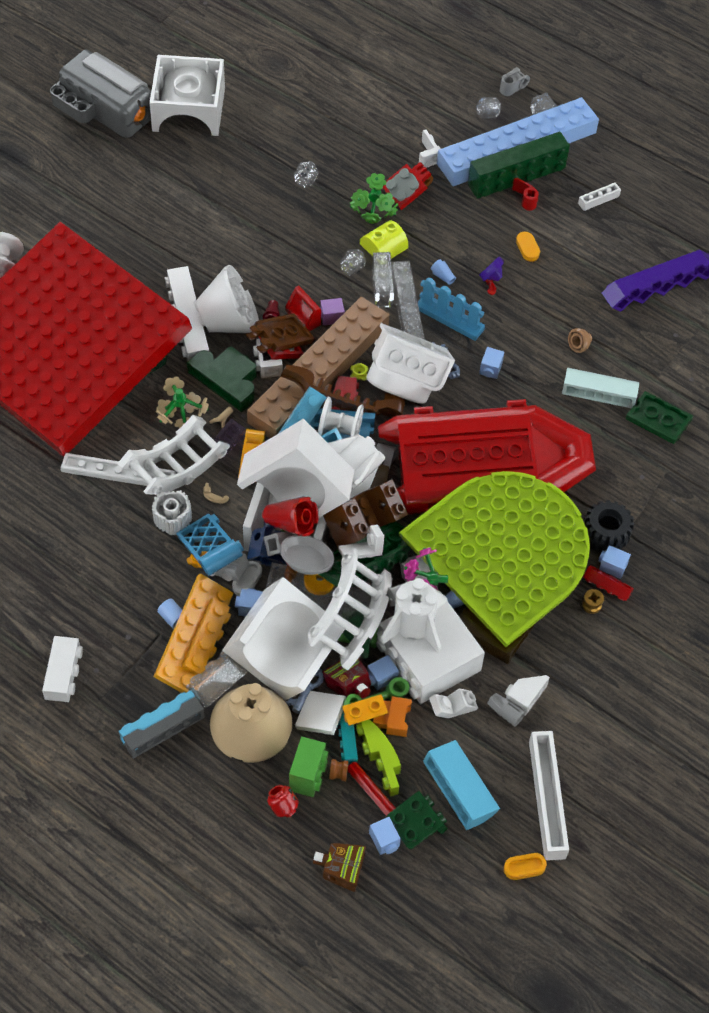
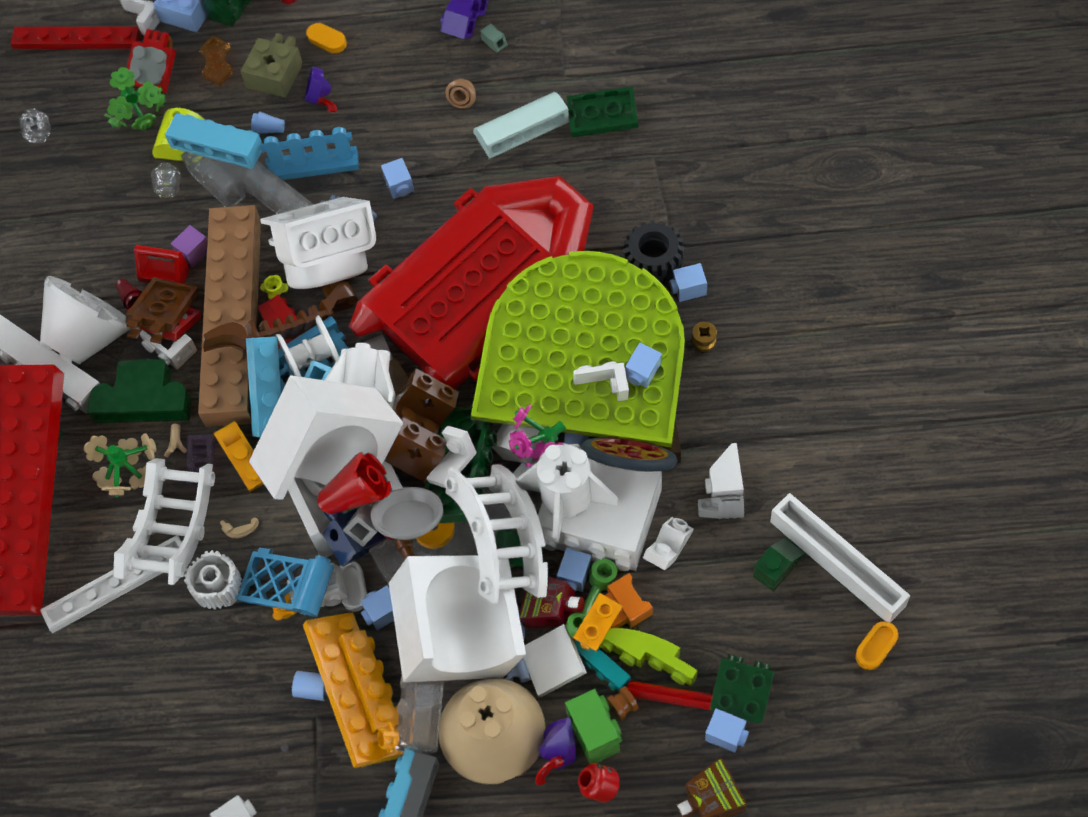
camera: 30 degrees left, 5 degrees up
medium azure brick [423,740,500,830] -> none
red piece [583,565,634,601] -> none
none -> red plate [10,26,141,49]
none -> medium azure brick [165,113,262,169]
none -> clear orange tile [199,35,233,87]
none -> olive hinge [240,33,302,98]
none -> light orange plate [378,722,399,754]
none -> sand green piece [480,24,508,52]
none -> dark purple piece [535,718,576,786]
none -> white bracket [573,362,629,401]
none -> wedge [580,437,678,472]
none -> light blue brick [625,343,662,388]
none -> dark green slope [753,538,805,592]

